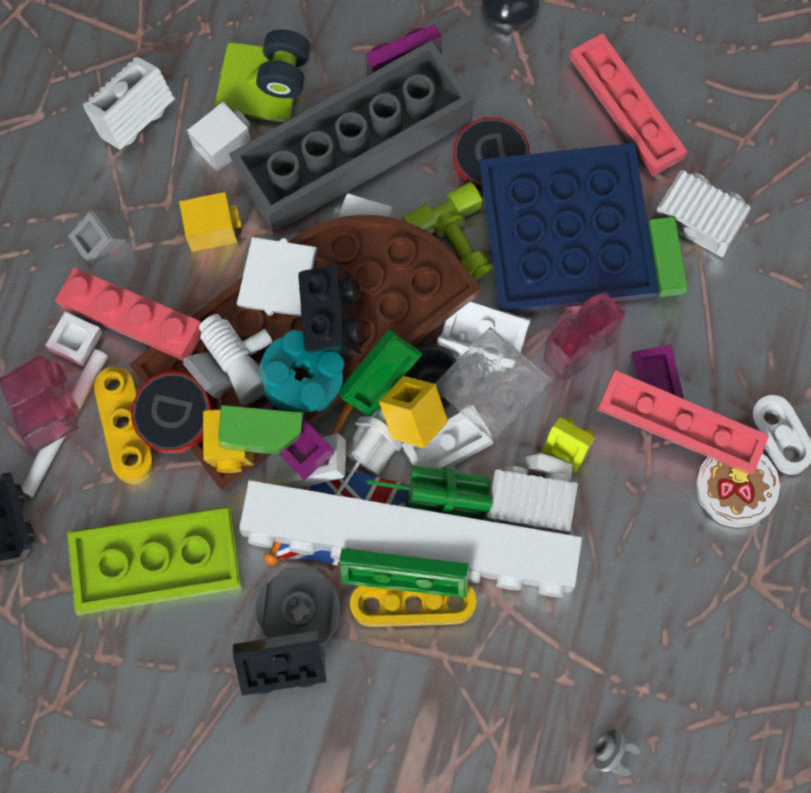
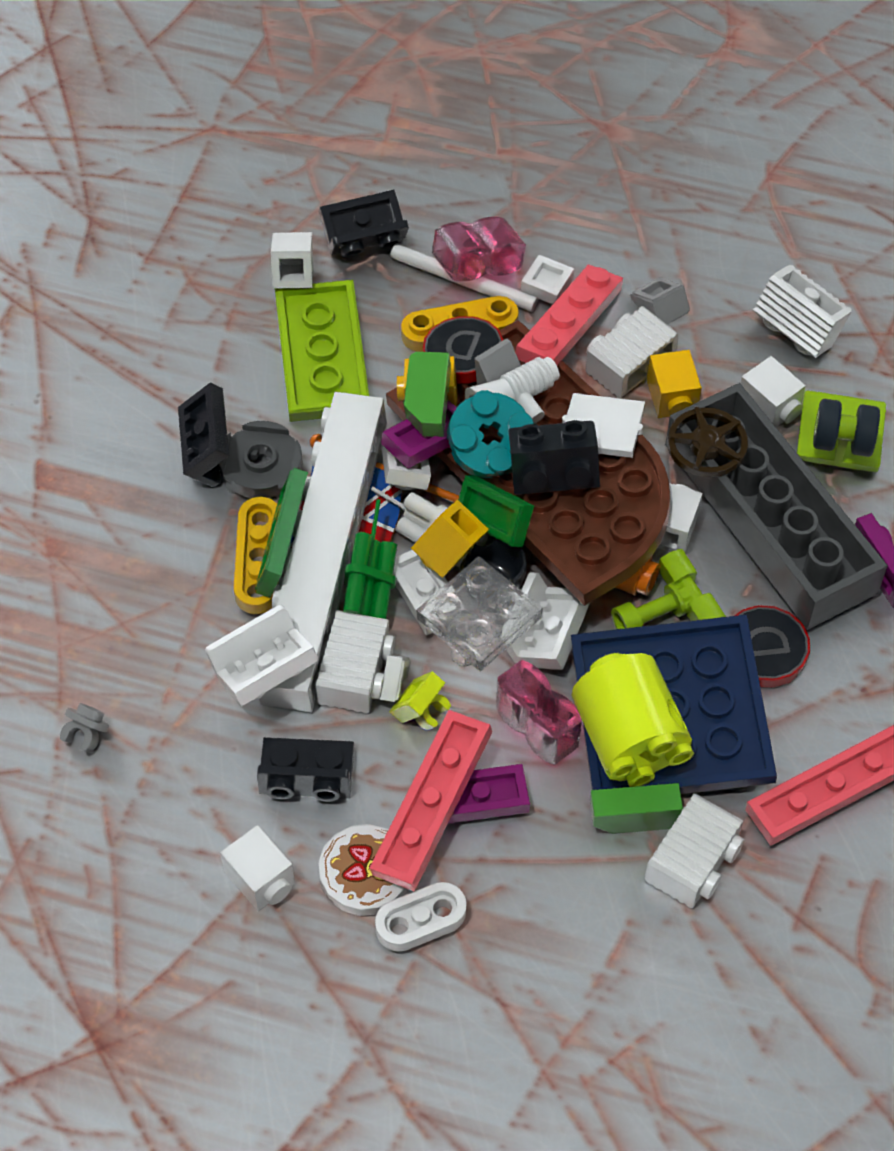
camera: 85 degrees right, 15 degrees down
none -> white bracket [205,605,319,707]
none -> white brick [220,825,295,911]
none -> black bracket [257,737,354,802]
none -> white brick [271,232,313,288]
none -> neon yellow cylinder [571,653,694,787]
none -> white brick [586,306,679,398]
none -> dark brown wheel [667,407,748,477]

